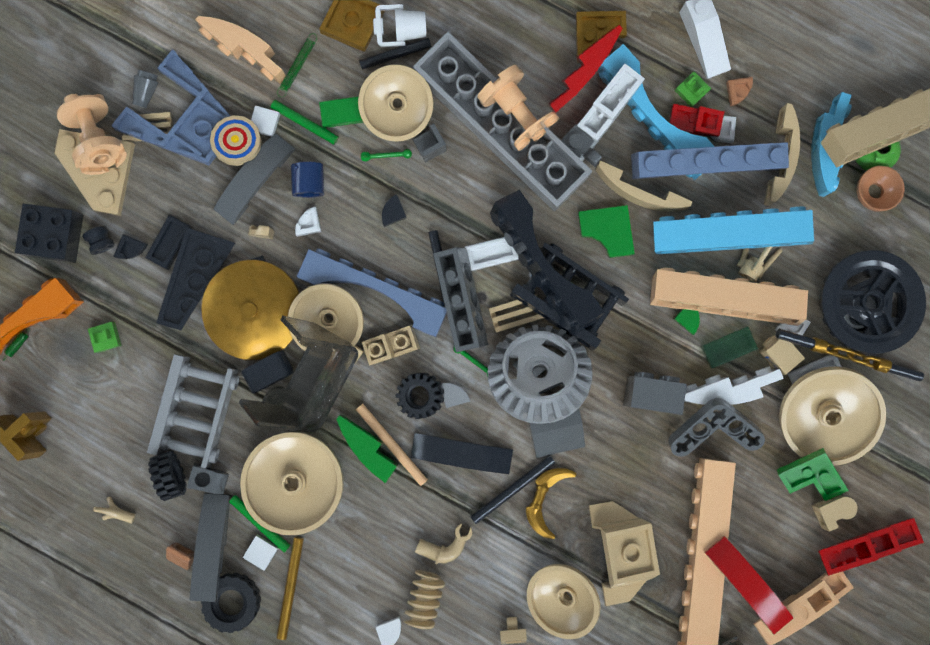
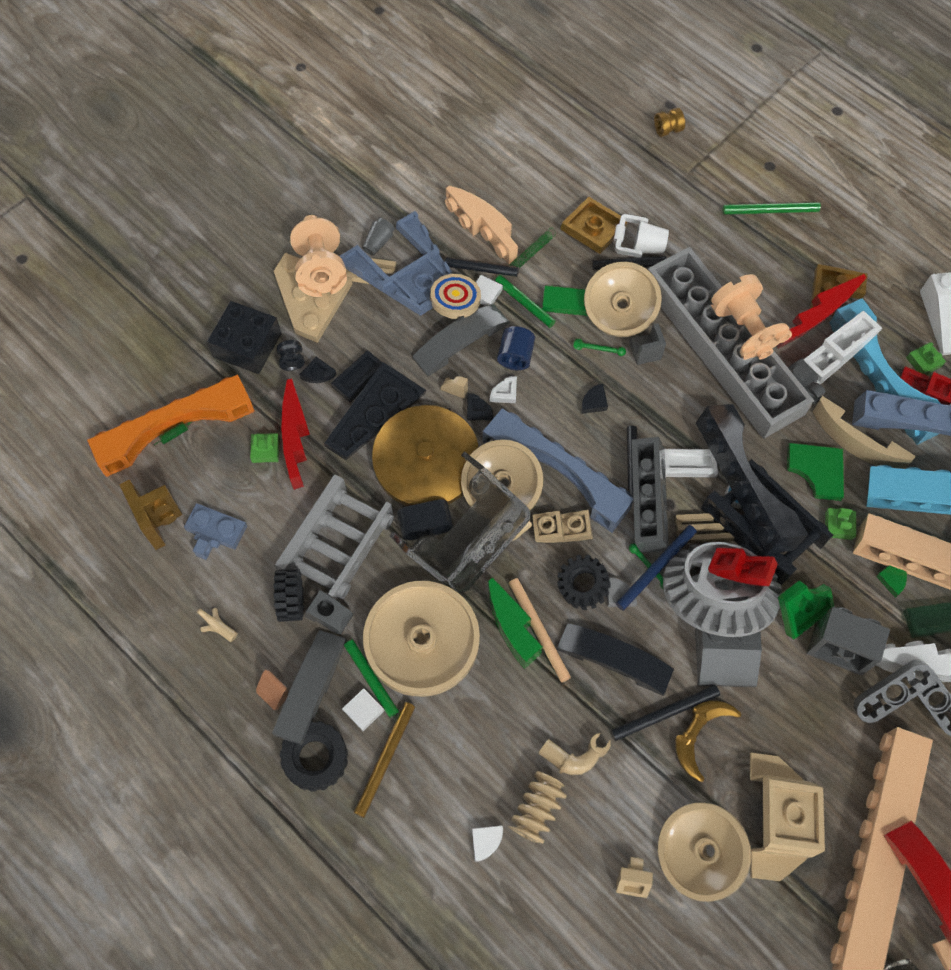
camera: 10 degrees right, 20 degrees down
none -> sand blue hinge [184,503,247,560]
none -> red slope [281,378,310,490]
none -> black bar [445,257,519,277]
none -> black tile [467,393,493,420]
none -> dark blue bar [615,525,697,611]
none -> red slope [708,548,777,586]
none -> green tile [778,581,834,640]
none -> bright green tile [825,508,856,540]

